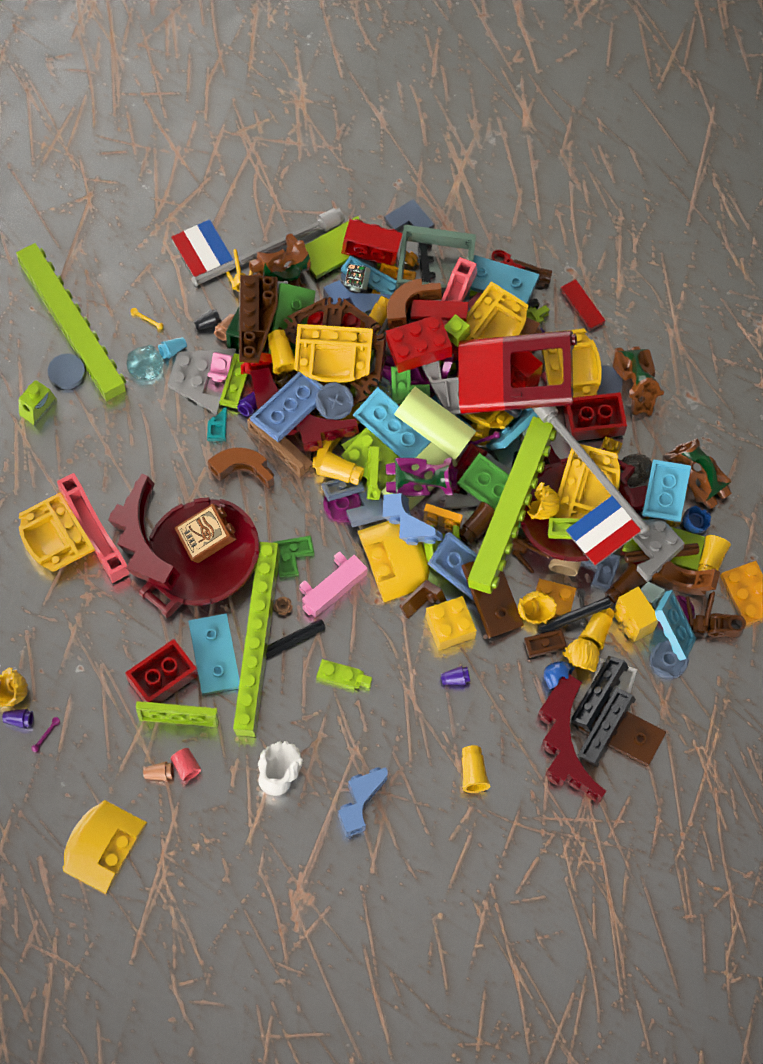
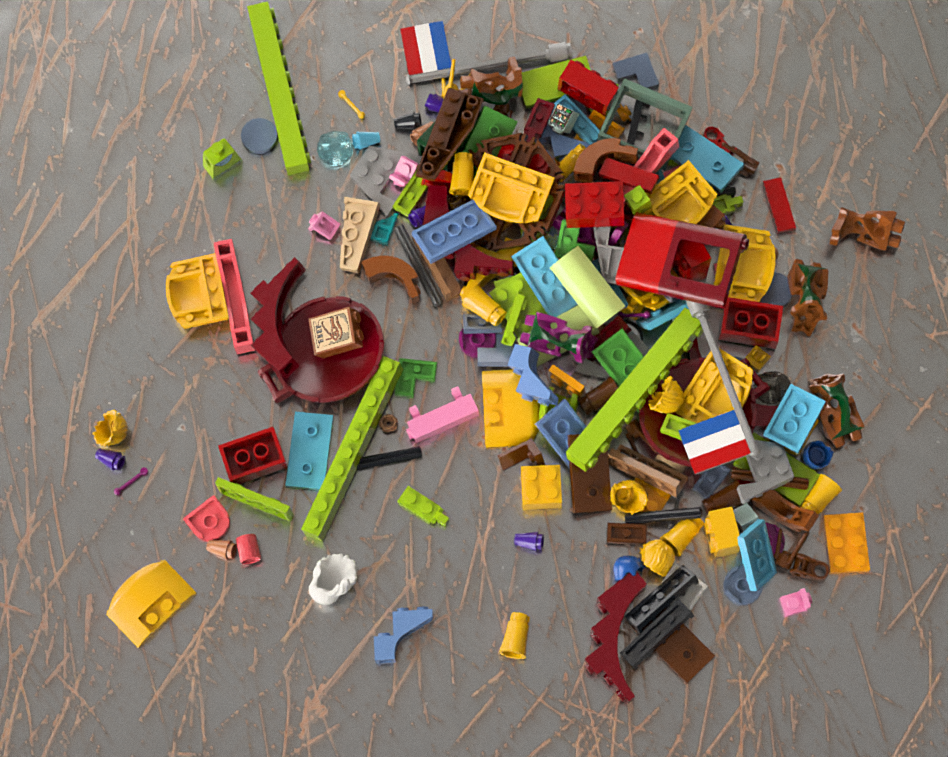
camera: 25 degrees right, 5 degrees up
sand blue tile [315,382,354,420] -> none
none -> coral tile [183,495,230,542]
none -> bright pink bracket [308,211,340,240]
none -> tan wing [340,197,380,273]
none -> dark grey axle [395,224,443,307]
none -> dark purple cone [424,93,444,113]
none -> dark red hinge [523,98,555,143]
none -> medium nougat fence [608,444,688,497]
none -> bright pink bracket [779,588,812,617]
none -> dark orange hips [830,207,905,251]

